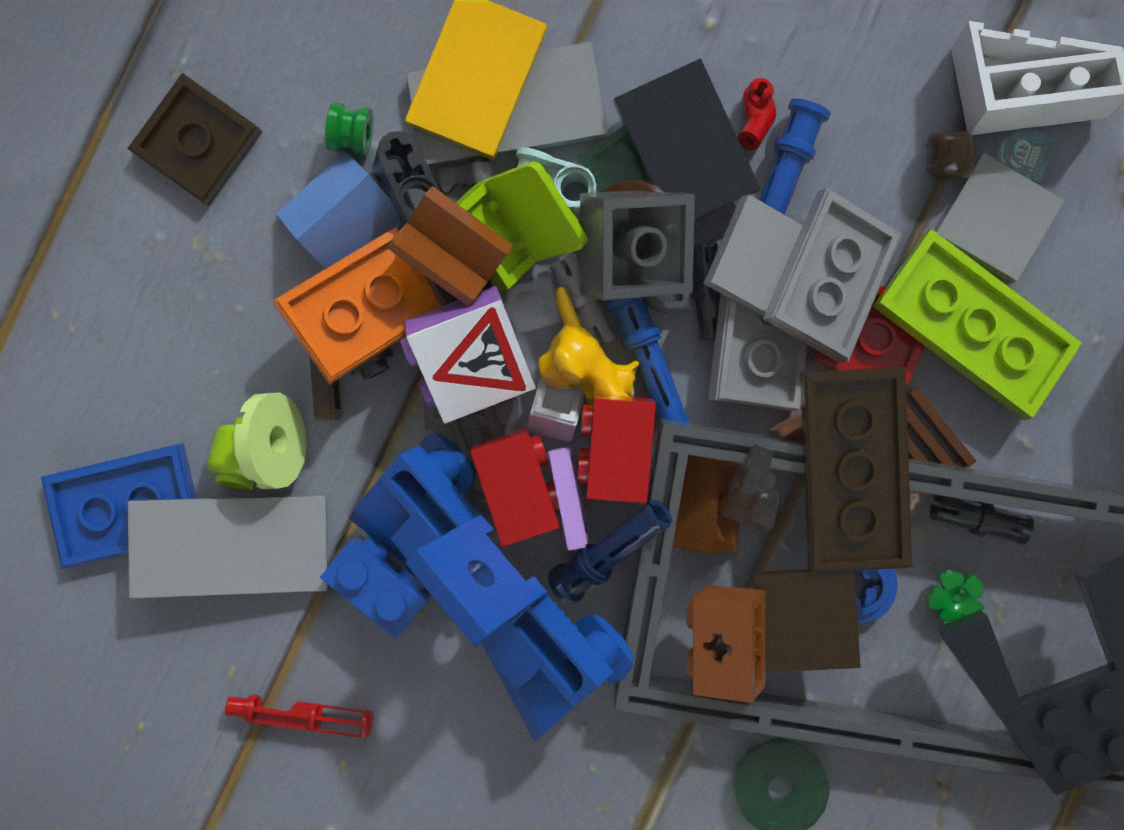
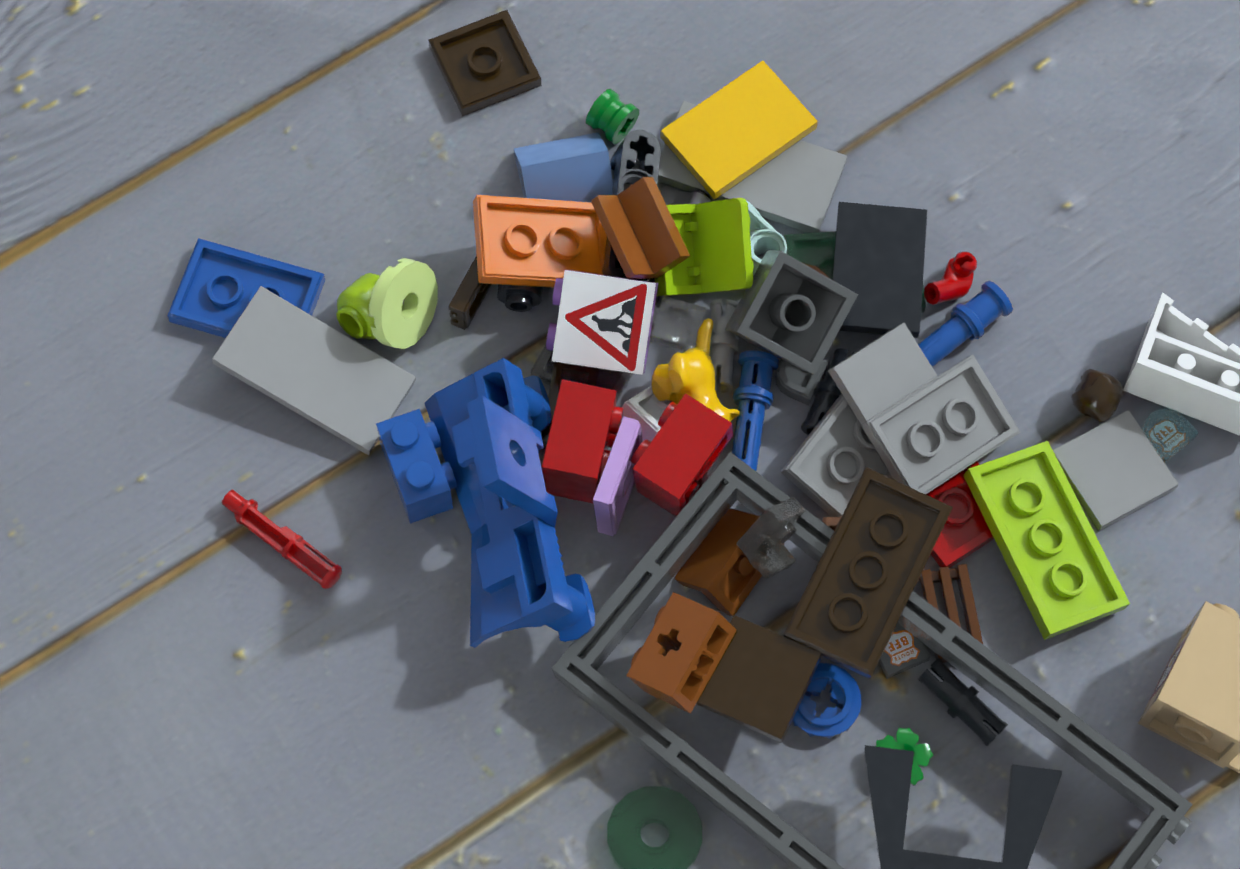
camera: 30 degrees right, 20 degrees down
dark blue pin [548,500,672,605] -> none

